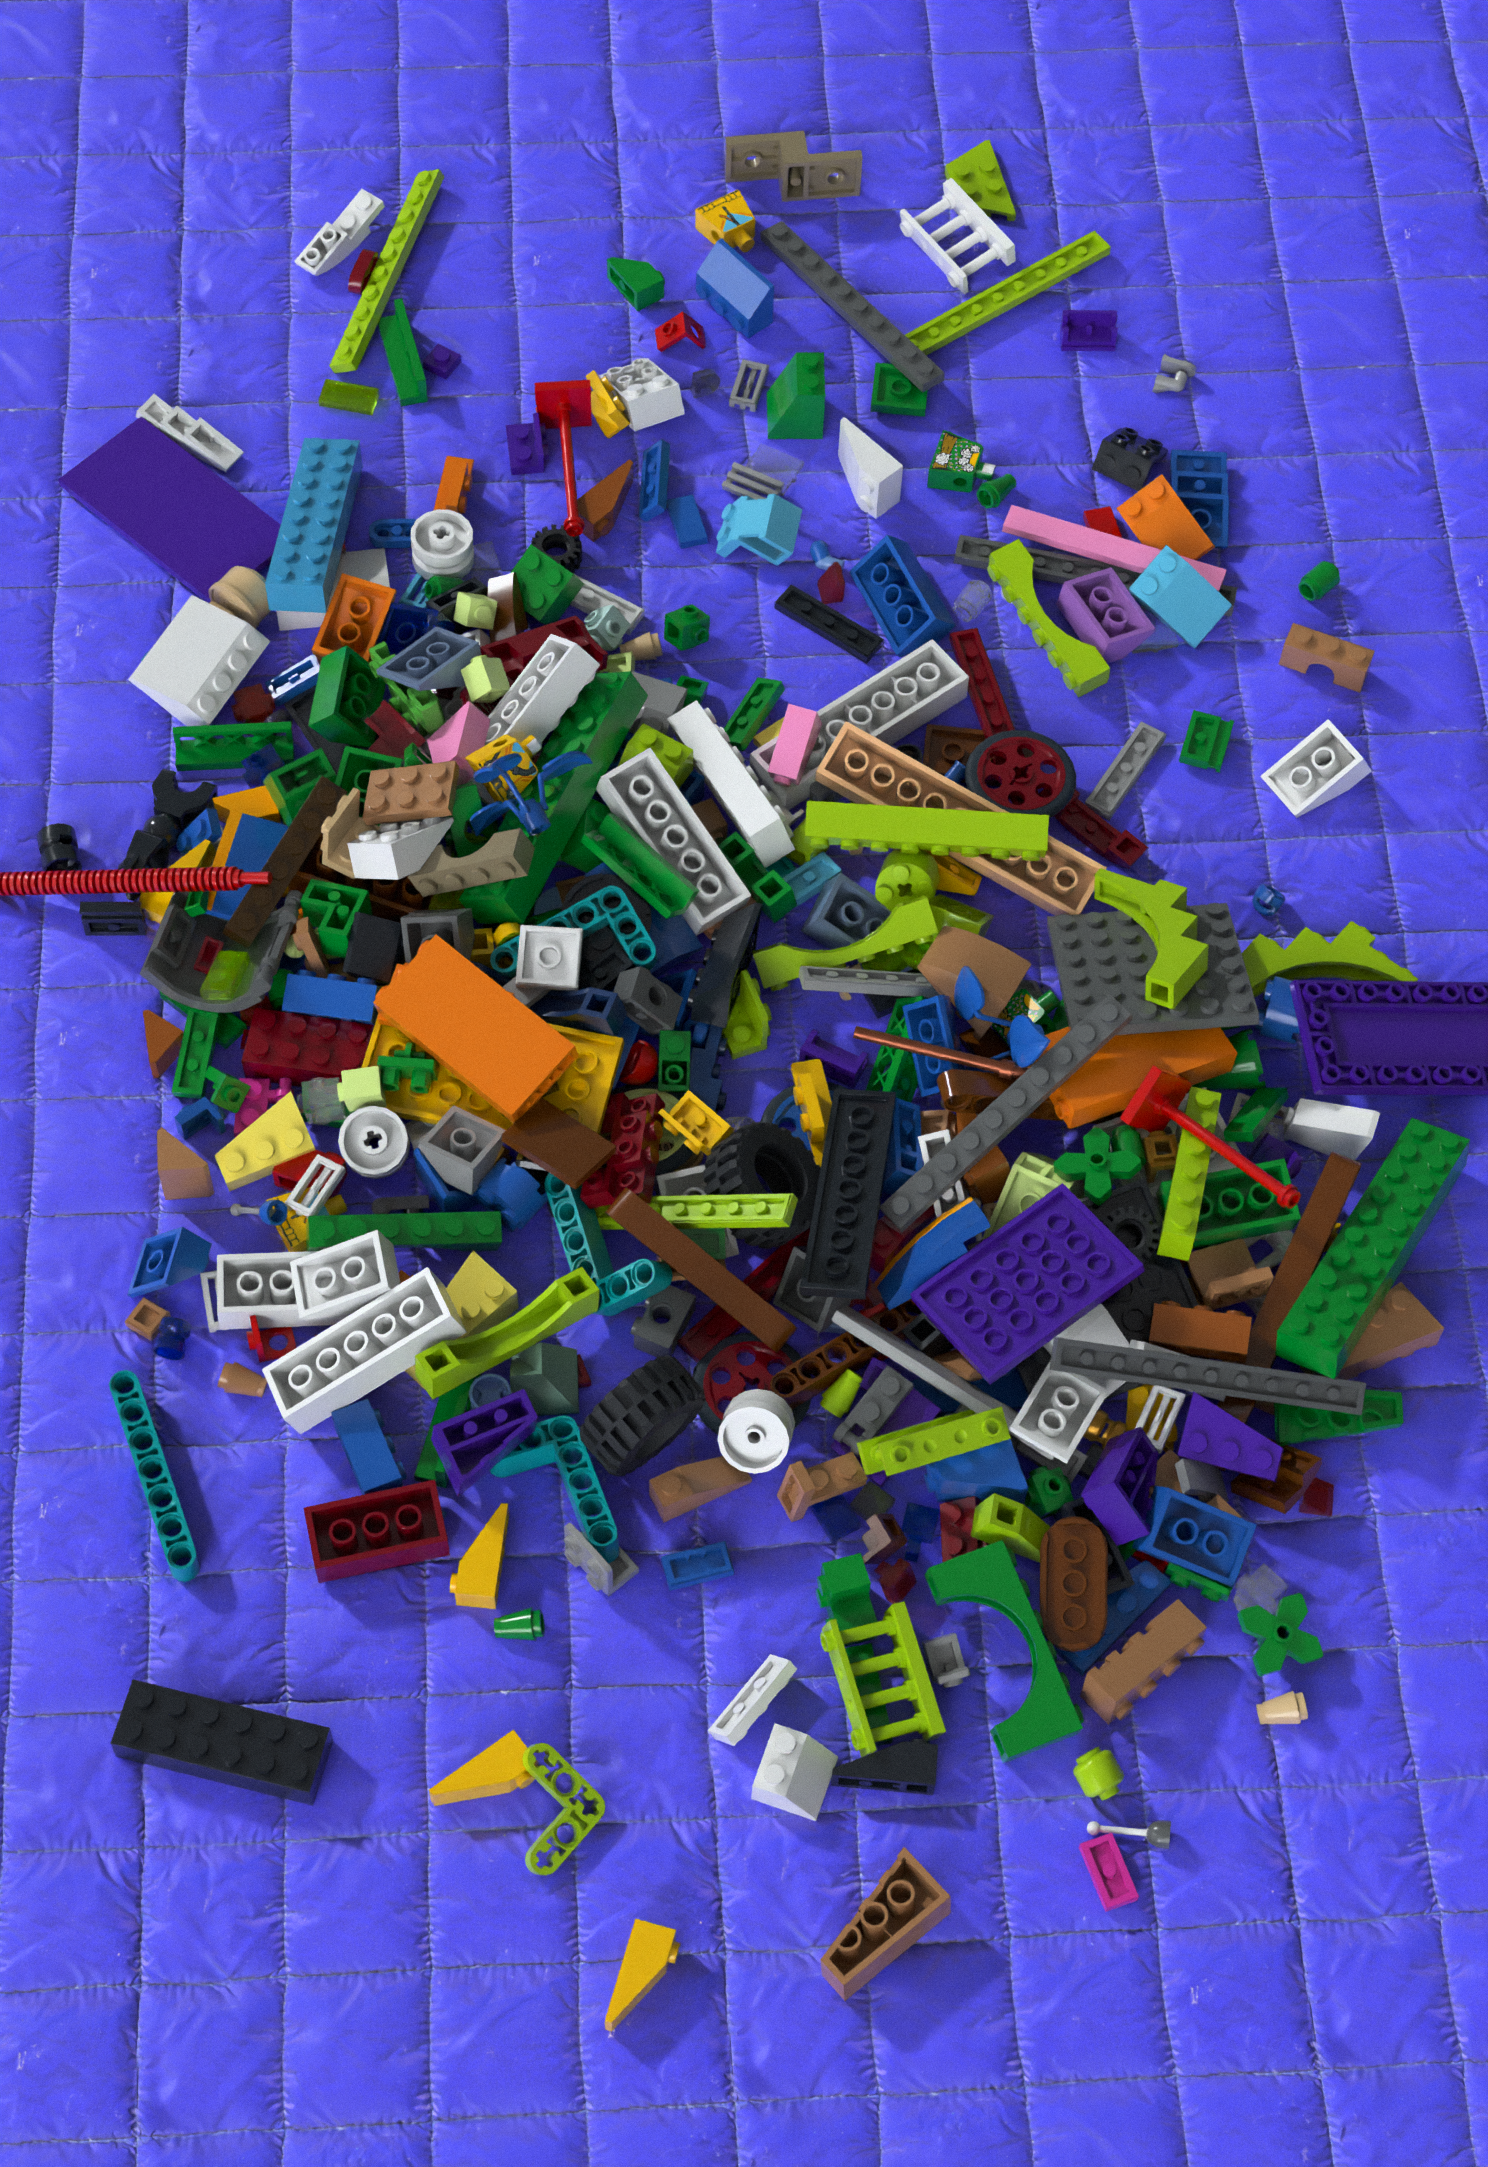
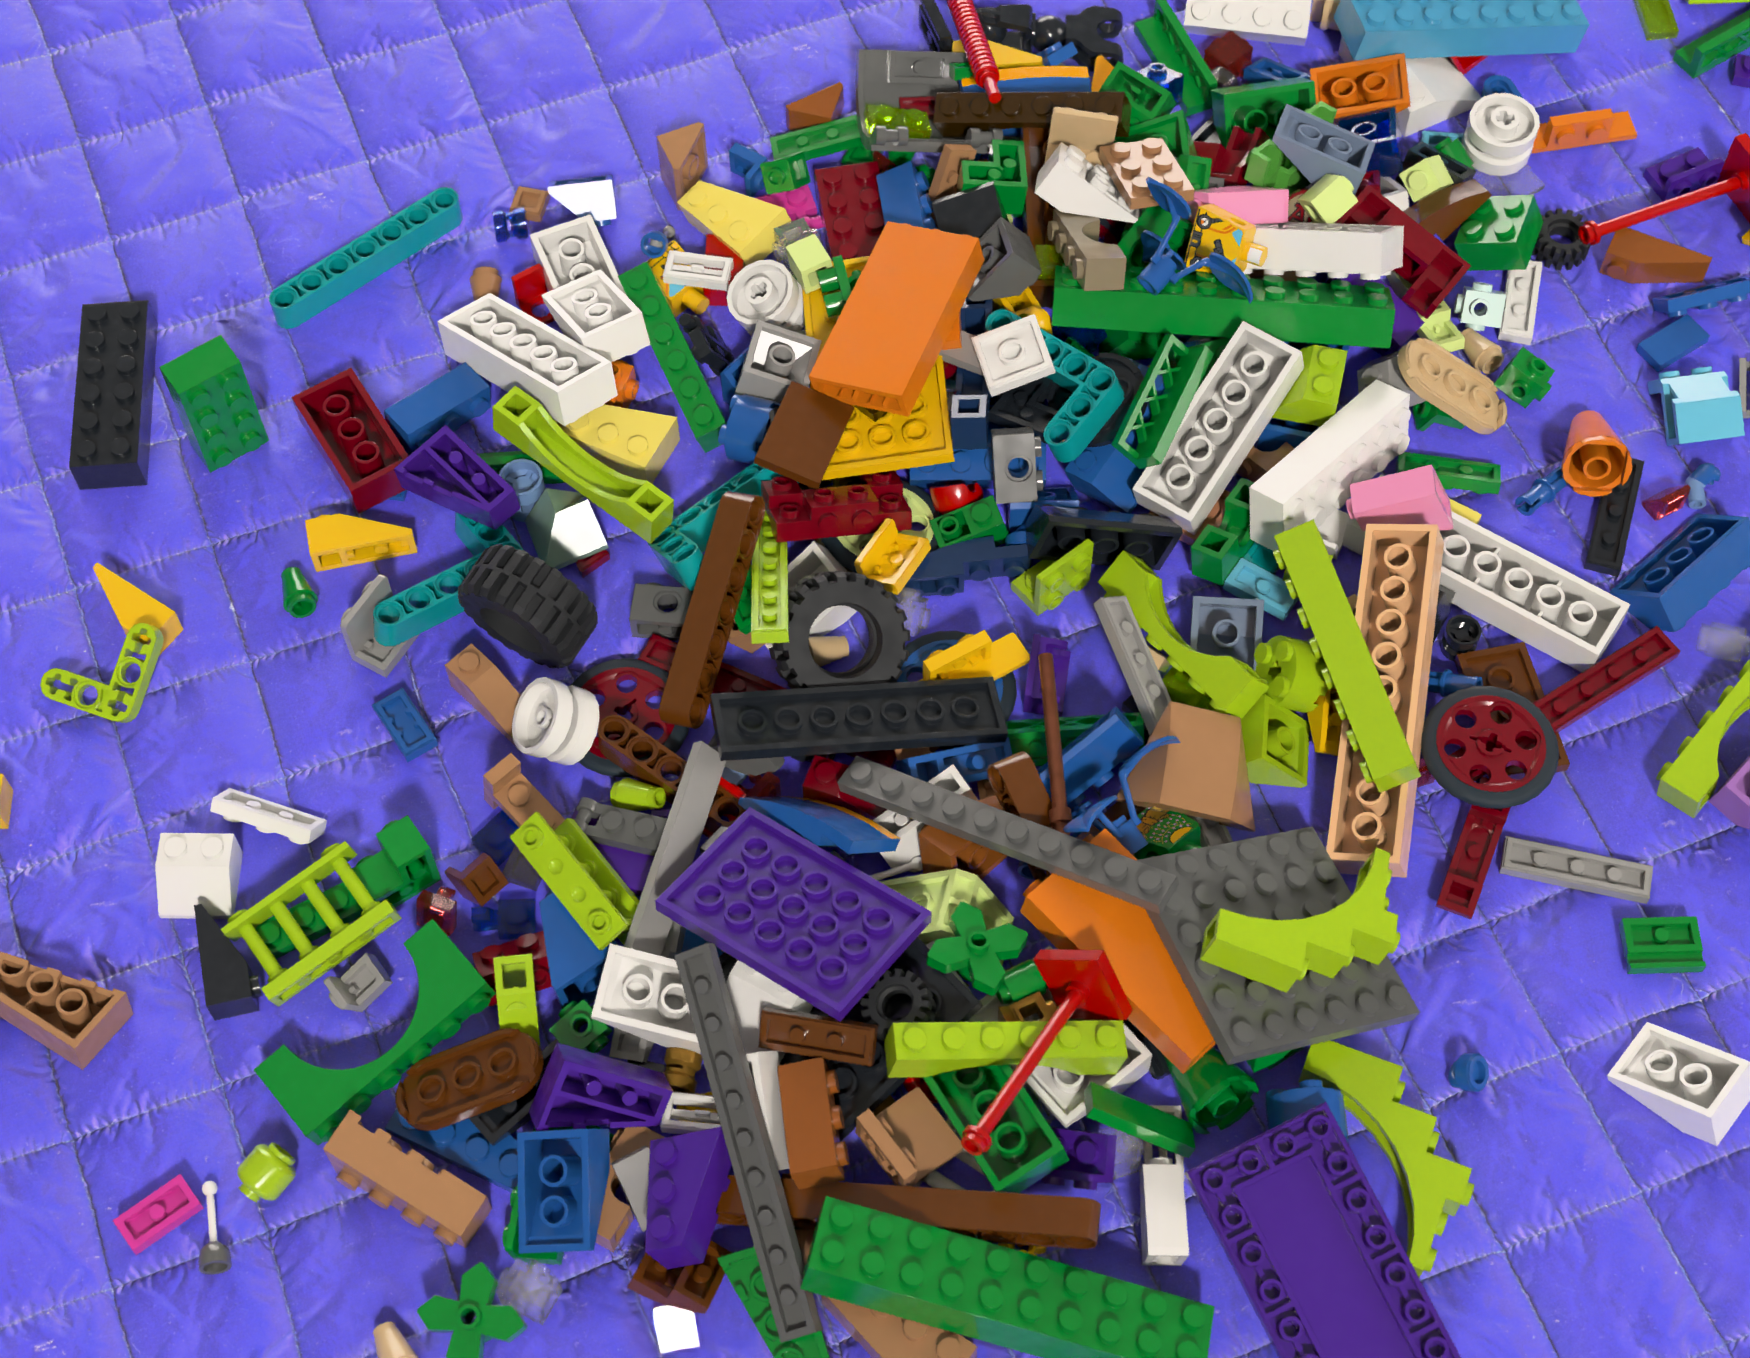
camera: 75 degrees right, 0 degrees up
none -> green brick [159,334,269,473]
none -> reddish brown tile [758,1007,878,1066]
none -> tan tile [1398,338,1507,435]
none -> blue axle [1515,466,1568,516]
none -> orange cone [1561,410,1632,497]

